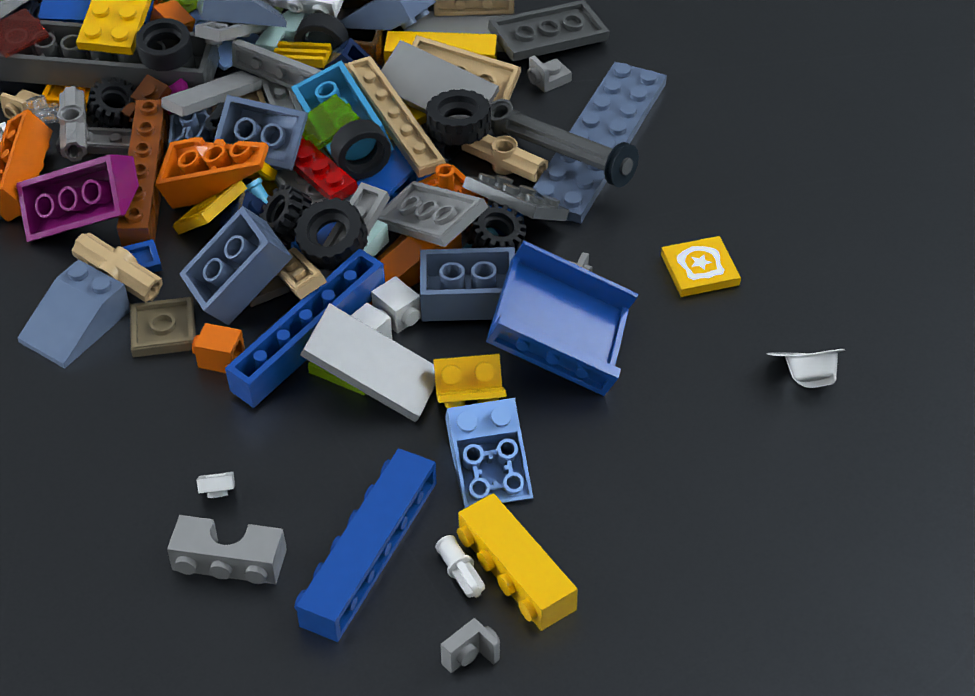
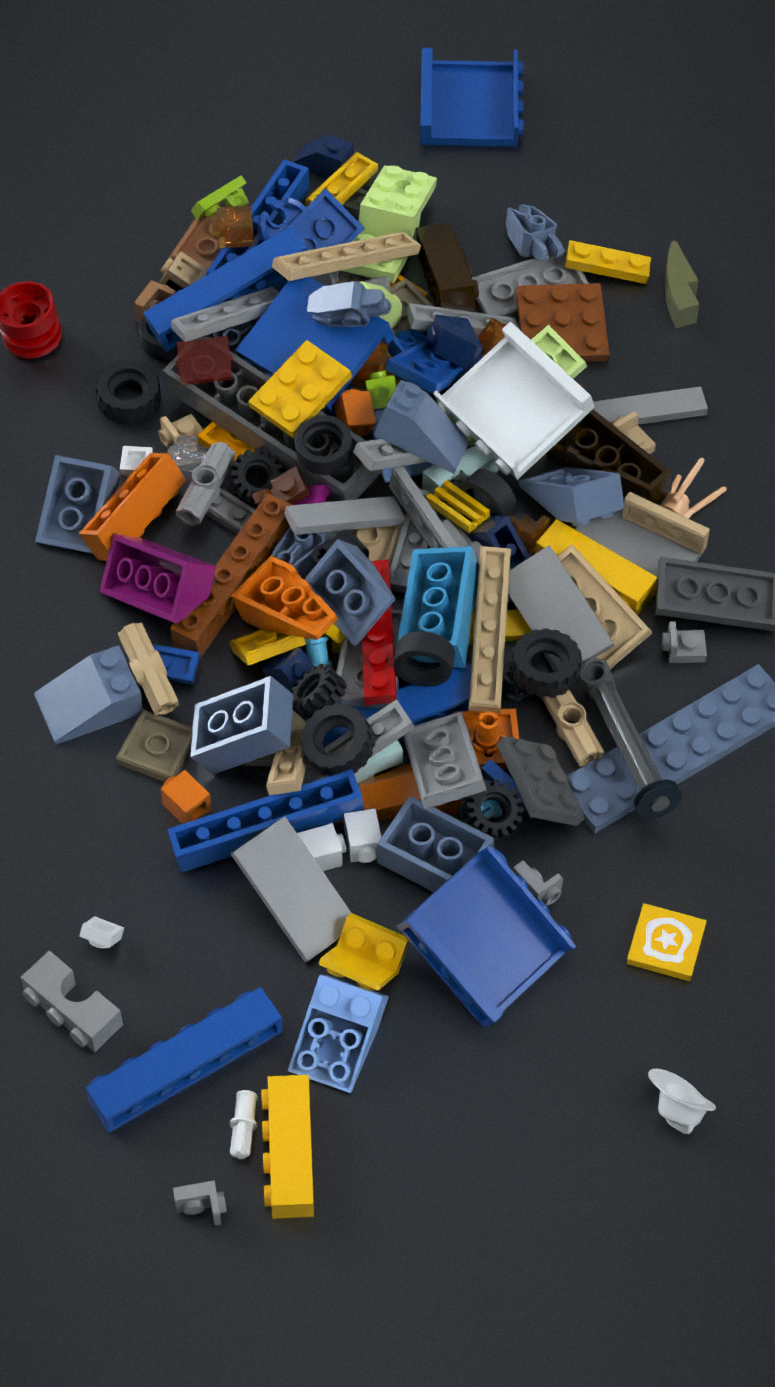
camera: 30 degrees right, 10 degrees up
clear neon green piece [302,94,360,150] -> none

